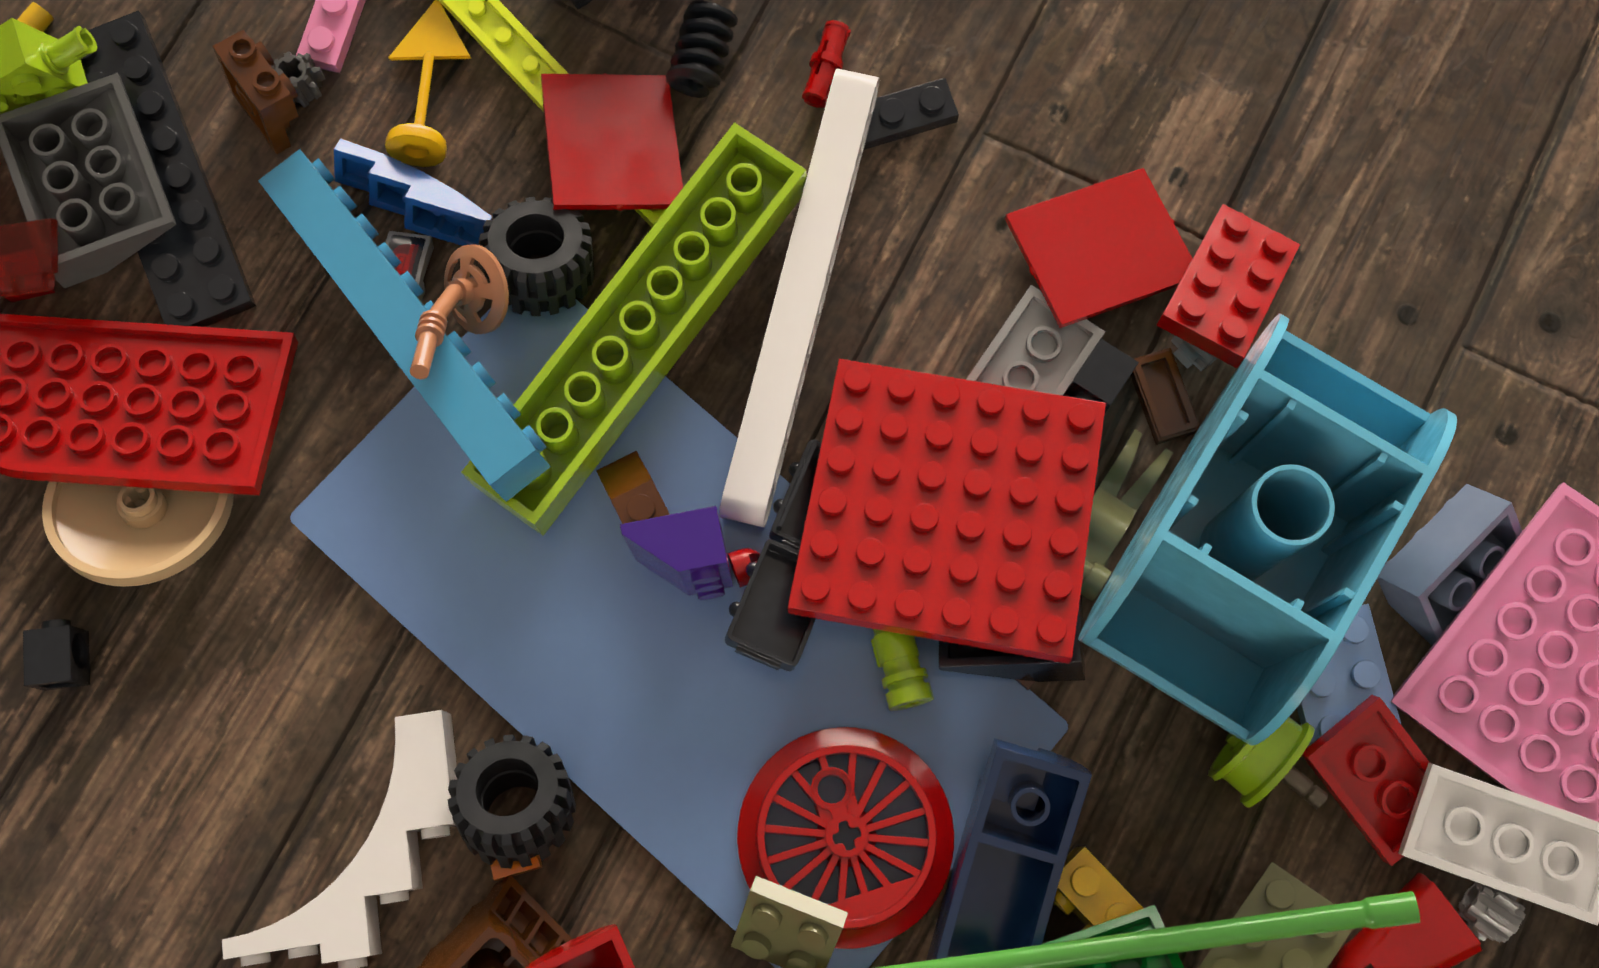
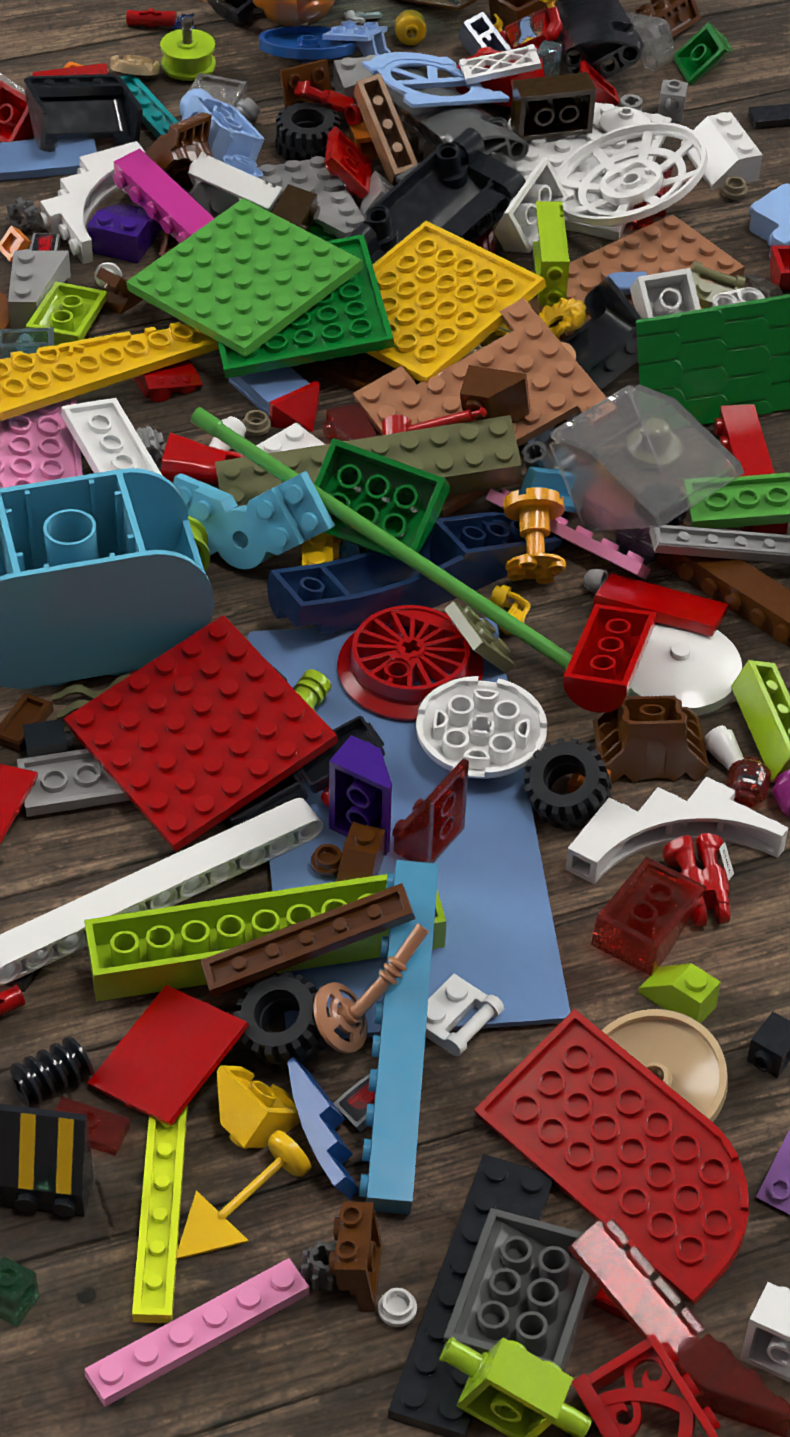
camera: 140 degrees left, 30 degrees down
none -> clear red plate [55,1097,130,1156]
none -> medium azure plate [173,471,335,569]
none -> reddish brown plate [201,883,416,997]
none -> yellow slope [217,1065,301,1149]
none -> reddish brown plate [311,844,342,876]
none -> white plate [378,1288,417,1327]
none -> clear red slope [392,758,469,863]
none -> white brick [416,676,547,779]
none -> white plate [425,974,505,1056]
none -> clear red slope [591,857,707,976]
none -> lime slope [638,963,721,1024]
none -> red piece [662,833,731,927]
none -> white sticker [719,842,734,881]

